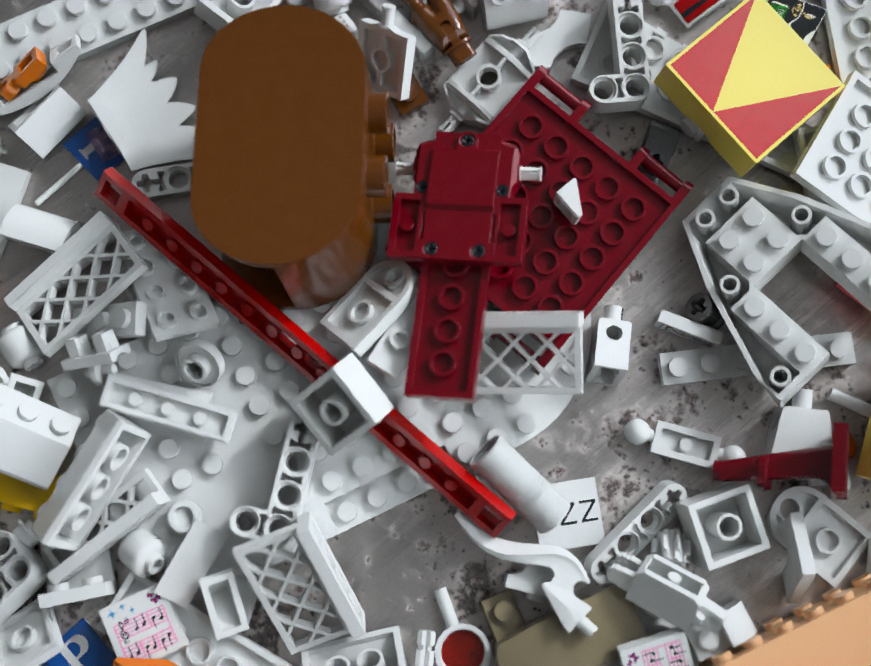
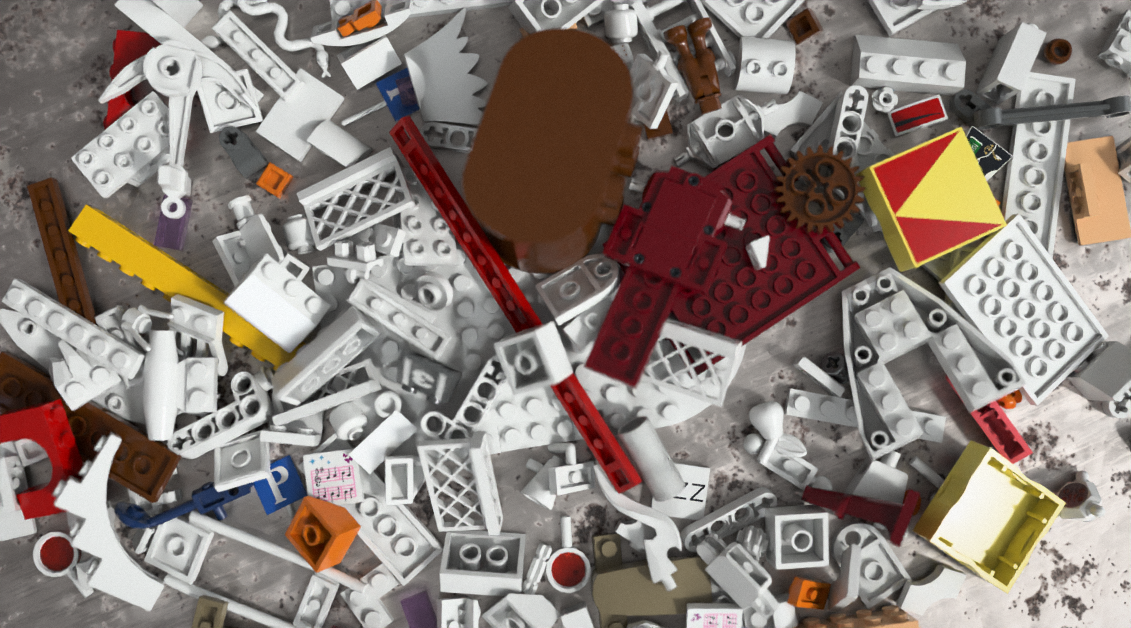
camera: 15 degrees right, 5 degrees up
white torso [585,305,632,387] -> none
none -> dark grey slope [396,350,462,406]
none -> white piece [520,455,566,511]
none -> white plate [548,443,596,495]
none -> white piece [749,401,807,464]
none -> reddish brown gear [774,145,866,235]
none -> orange plate [787,576,831,610]

